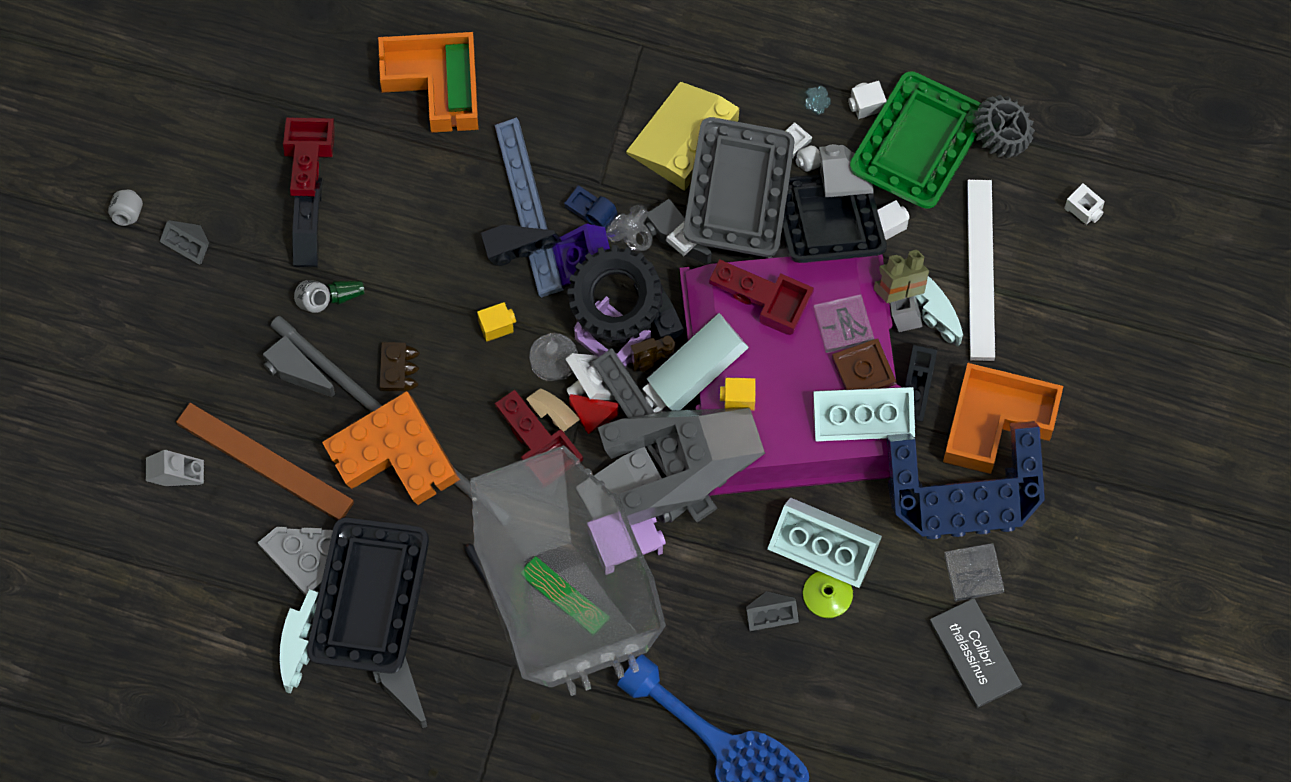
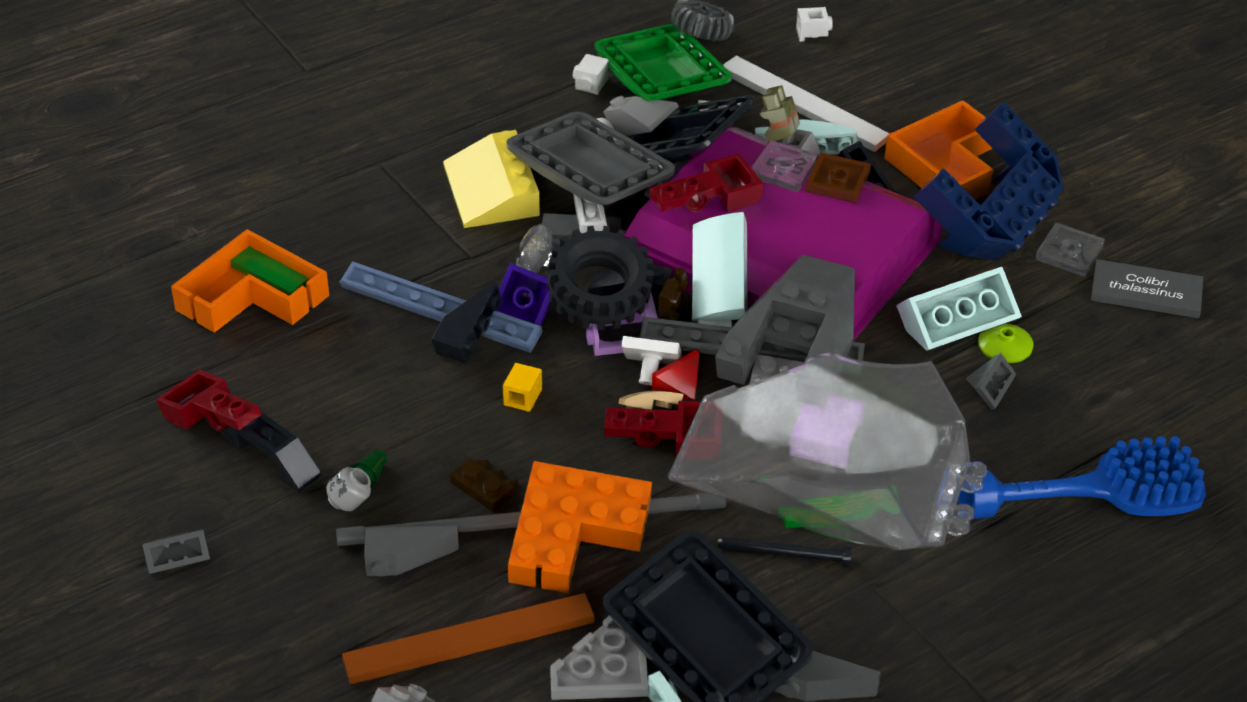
camera: 50 degrees left, 25 degrees down
light grey head [108,190,143,226] -> none
clear tile [529,333,578,381] -> none
dark blue plate [564,185,617,230] -> none
yellow brick [720,378,755,411] -> none
clear light blue plant [804,86,831,115] -> none
light aqua slope [813,387,915,441] -> none

